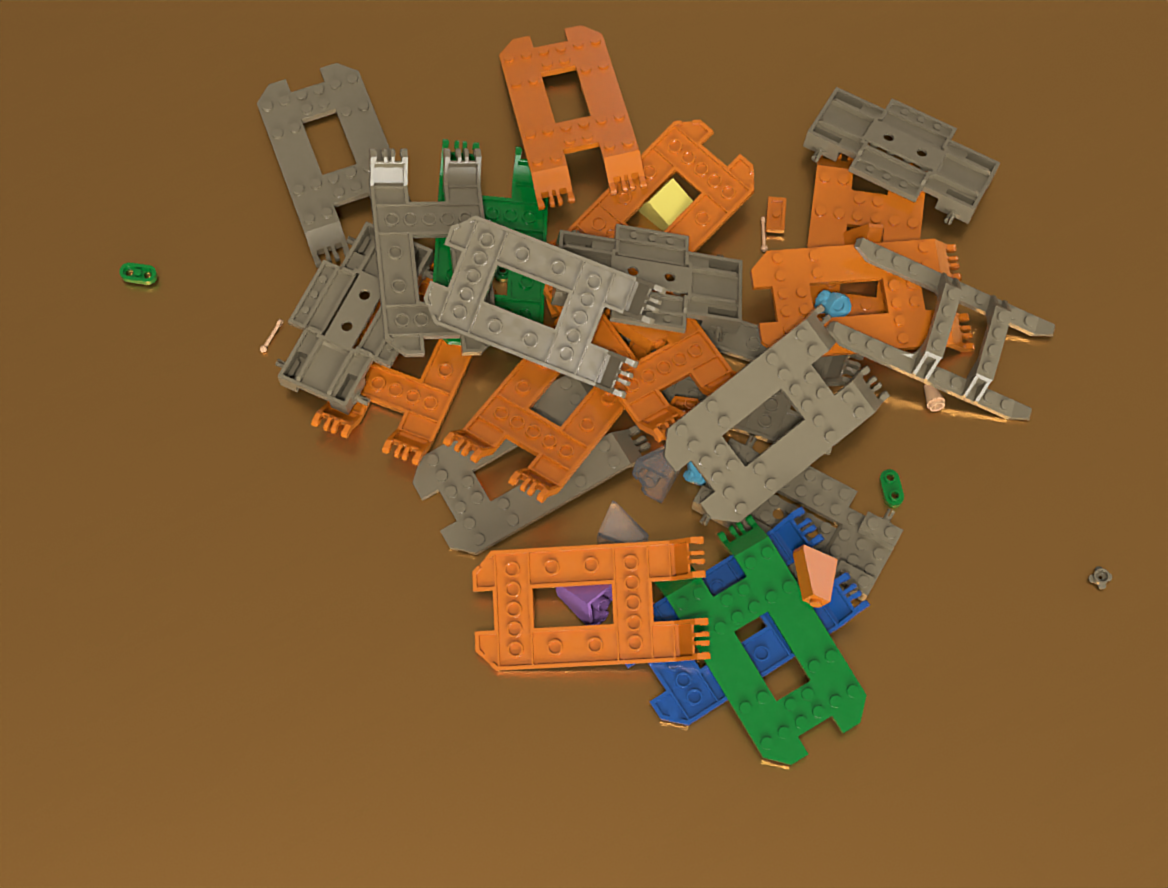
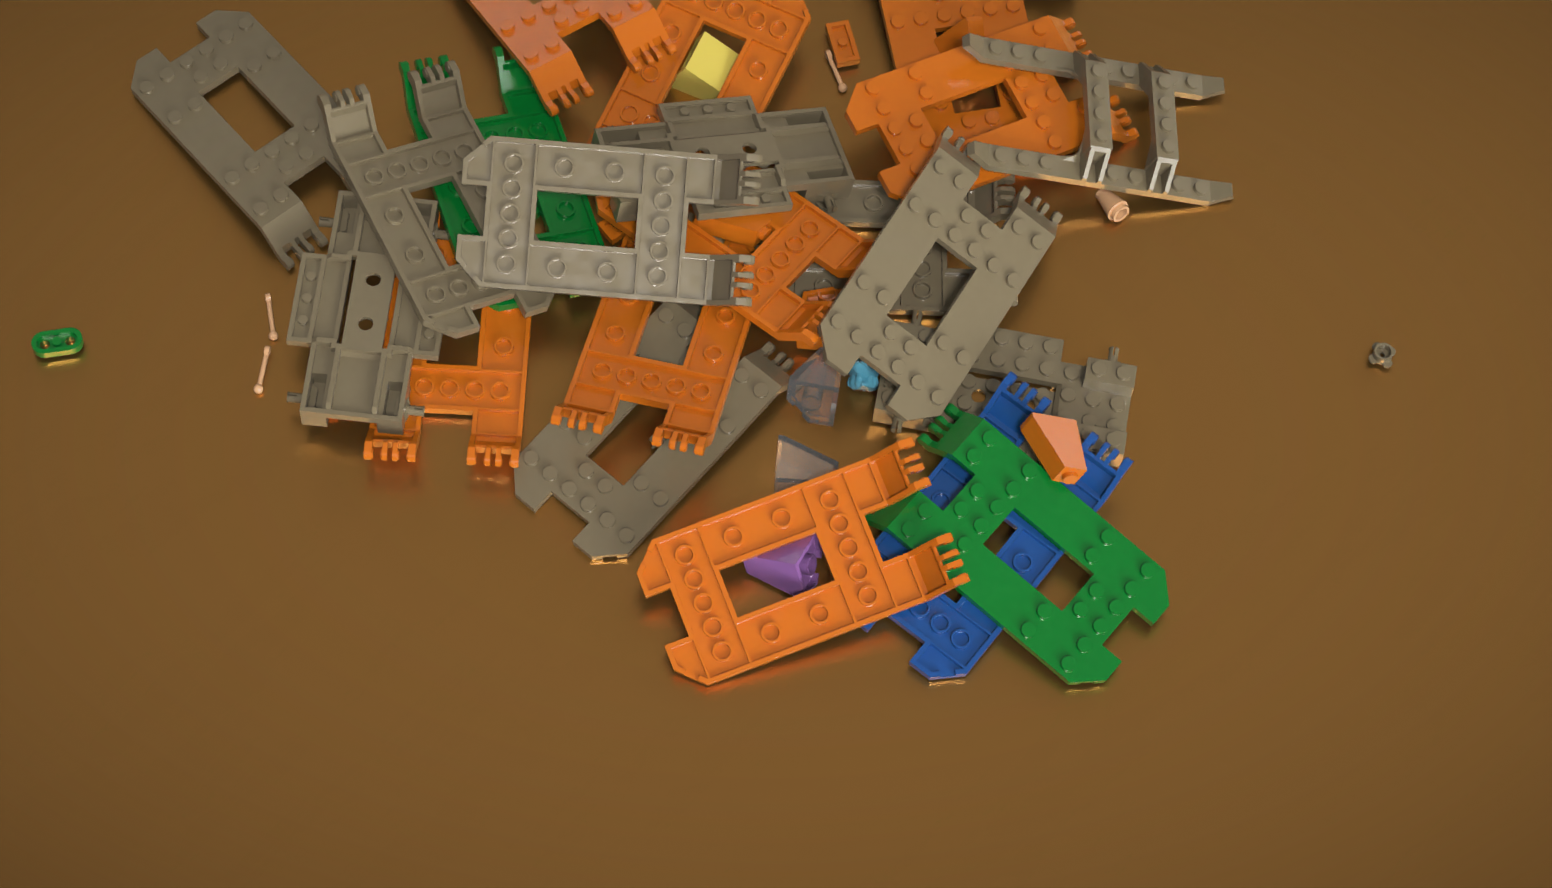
camera: 25 degrees left, 5 degrees down
medium azure hair [815,290,852,317] -> none
green plate [879,469,904,508] -> none
none -> light nougat hinge [265,293,278,341]

